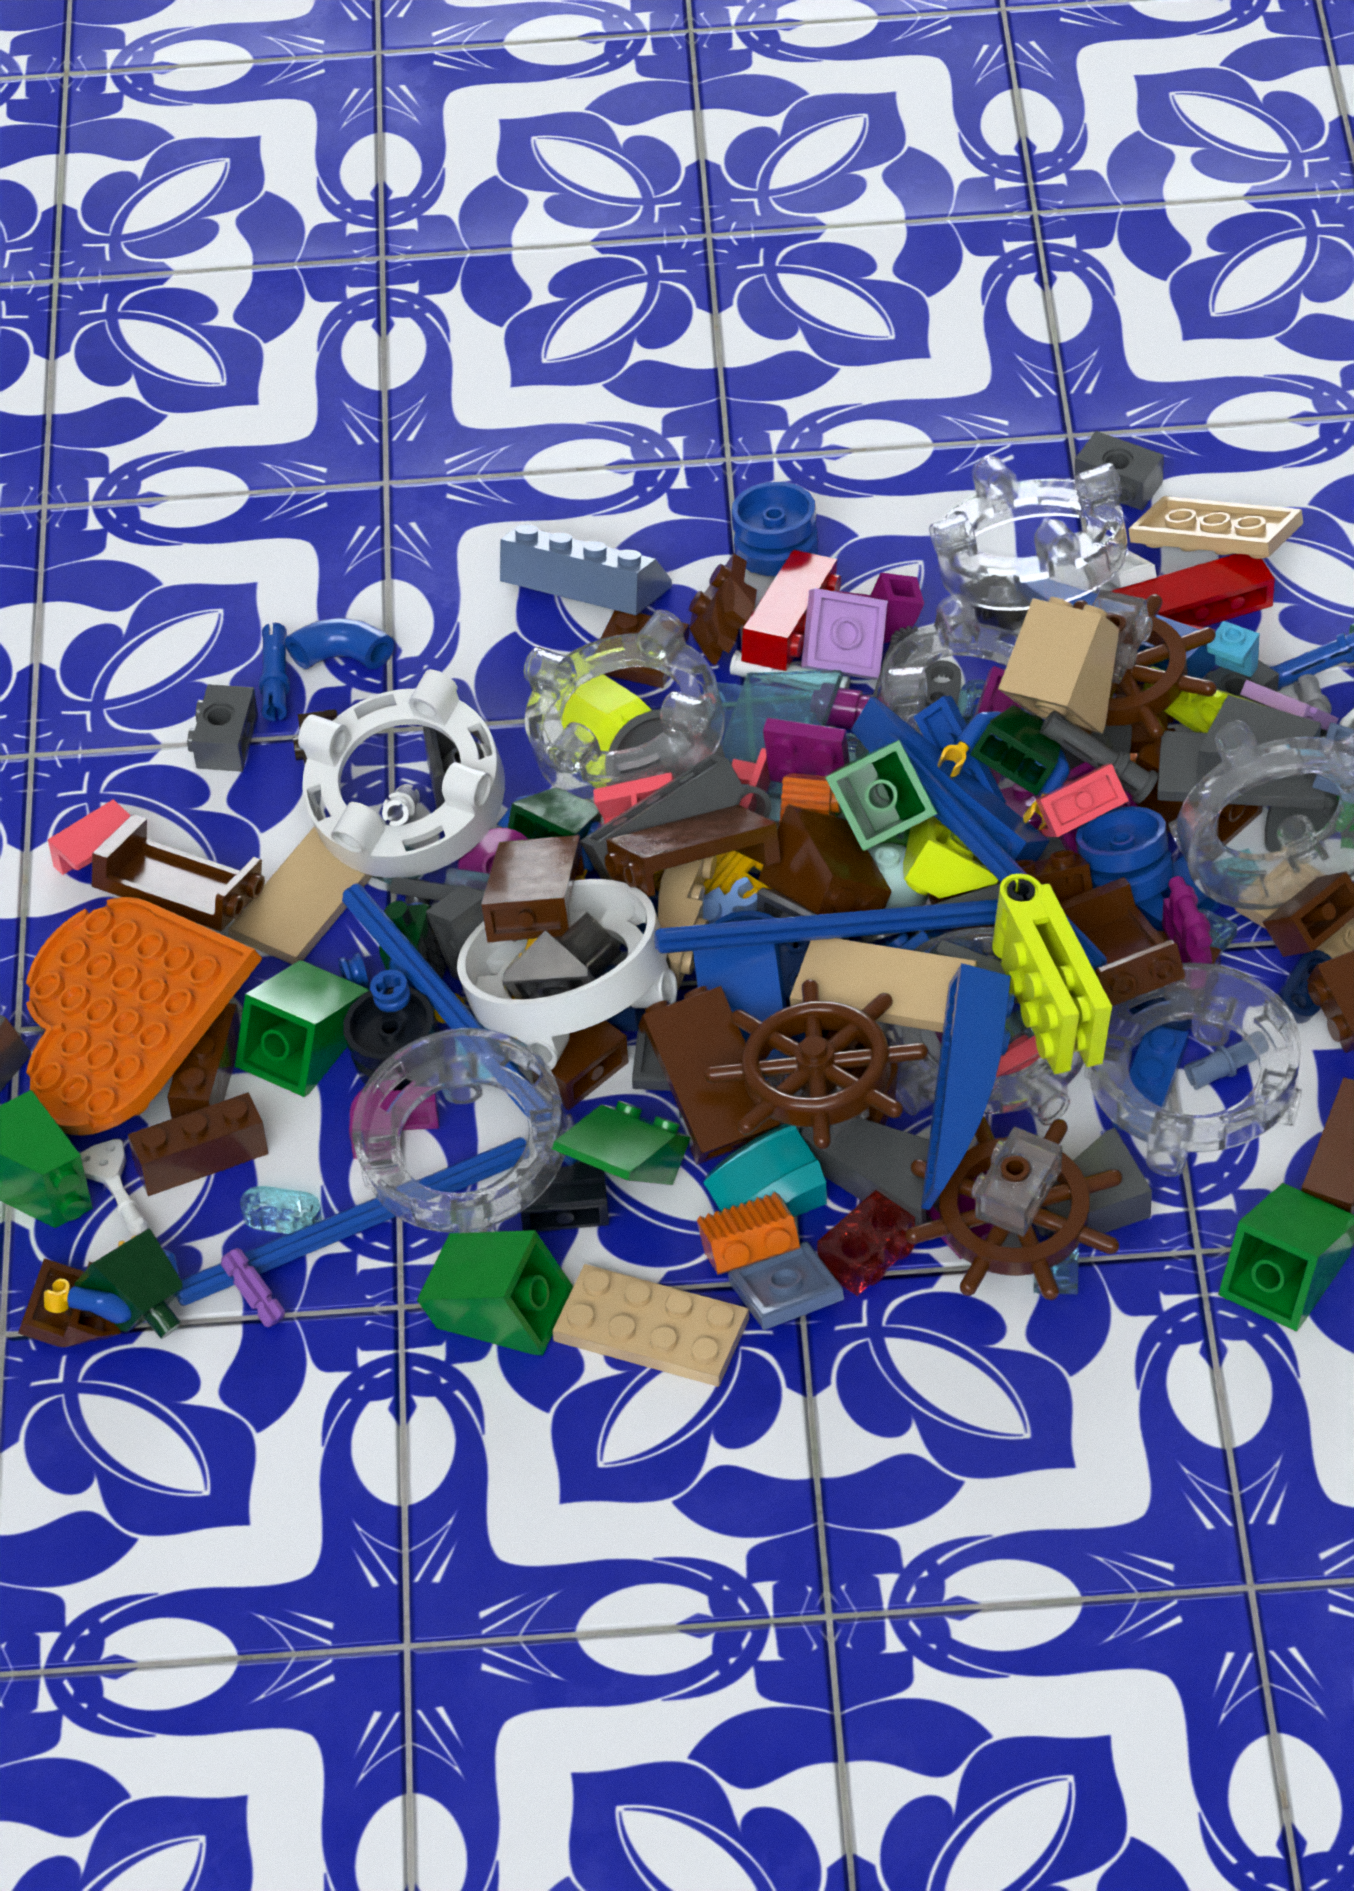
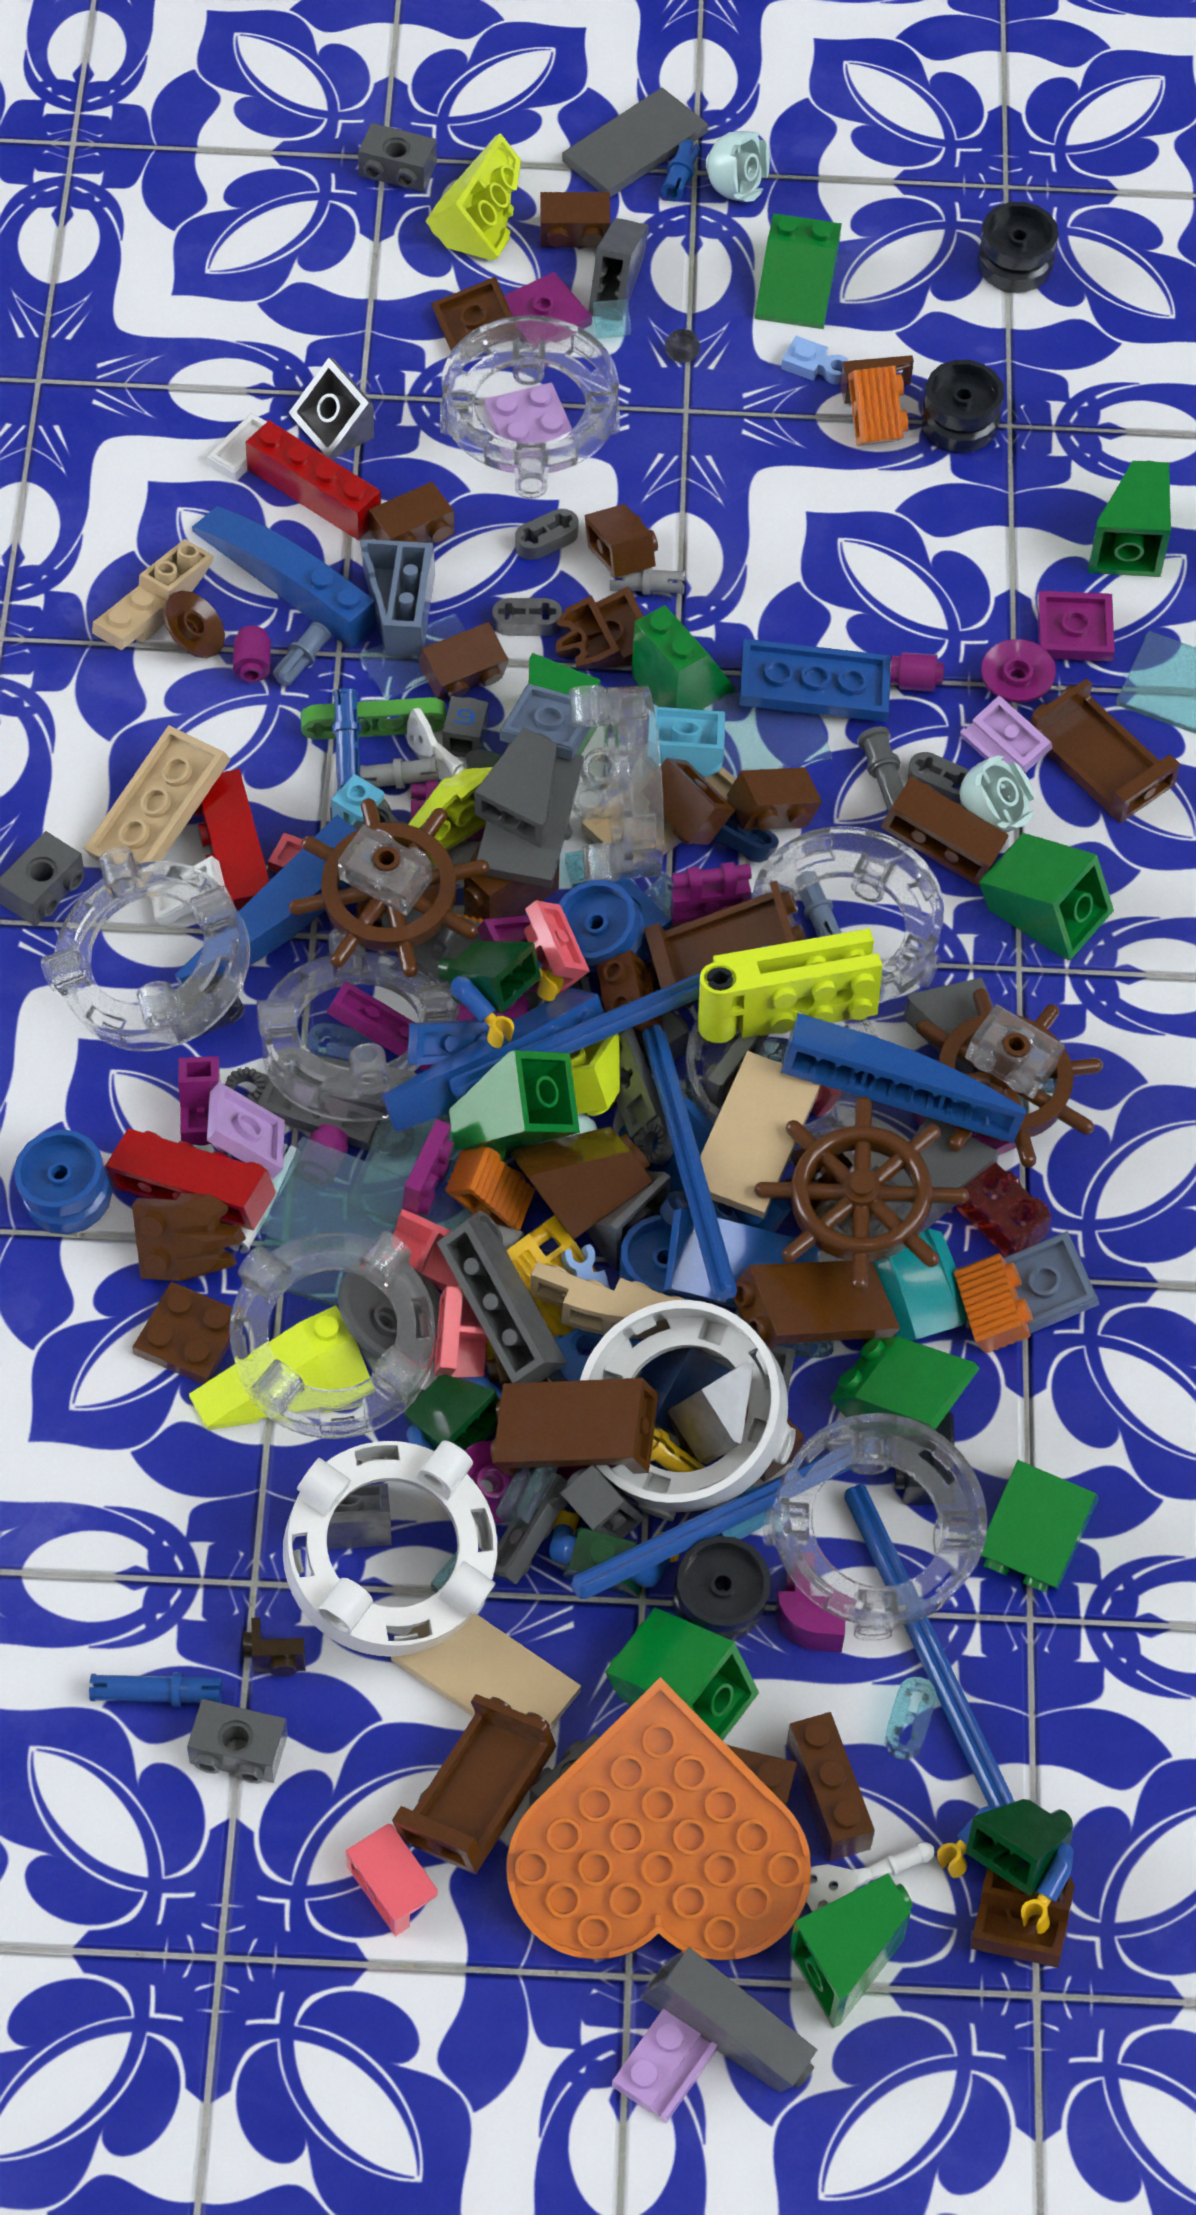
camera: 90 degrees left, 10 degrees up
medium lavender axle [221,1248,285,1327] -> none
blue cylinder [285,618,394,669] -> none
blue bush [338,953,369,988] -> none
blue bush [370,970,411,1012] -> none
white pin [382,784,420,826] -> none
sand blue wedge [500,524,672,615] -> none
tan plate [553,1264,749,1387] -> none
clear smoke beam [557,912,622,979] -> none
reddish brown panel [605,805,781,897] -> none
tan slope [998,597,1119,734] -> none
dark grey pin [1040,711,1159,804] -> none
lavender plate [1240,680,1339,731] -> none

